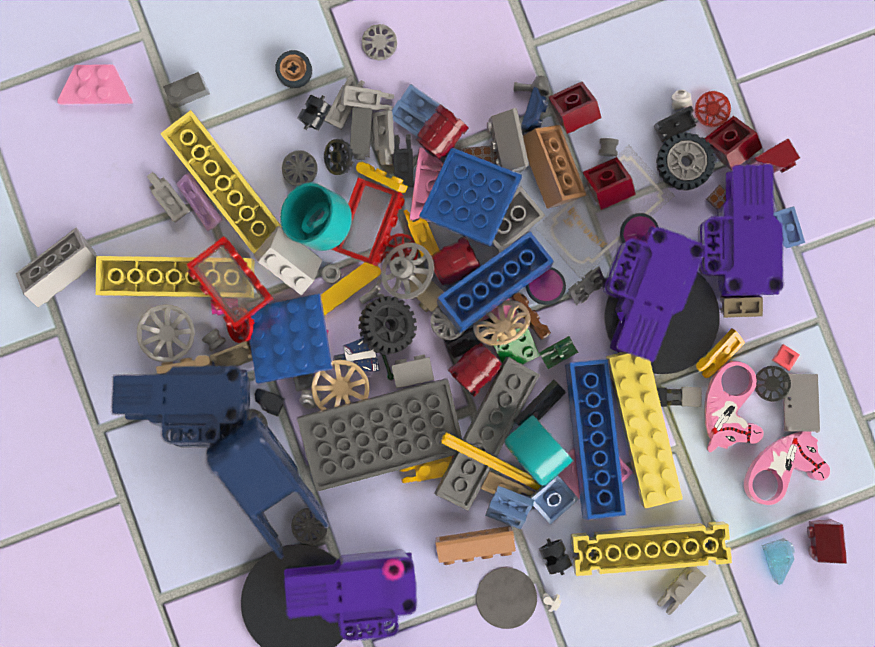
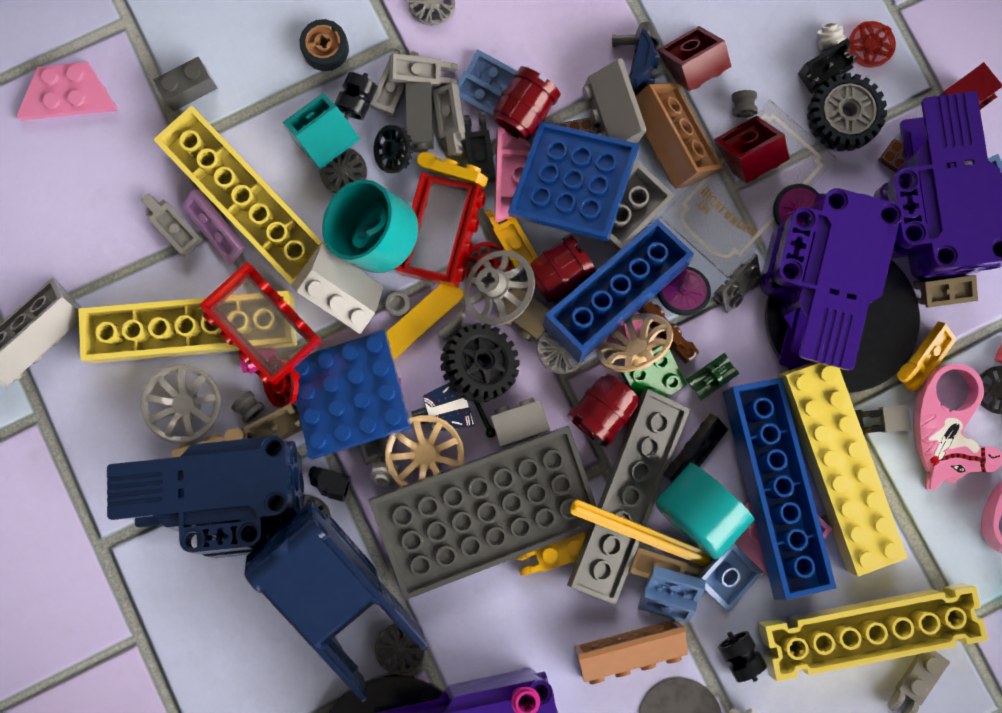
camera: 10 degrees left, 5 degrees down
black hinge [445,318,494,359] -> none
dark red slope [705,116,763,170] -> none
none -> teal slope [282,93,360,169]

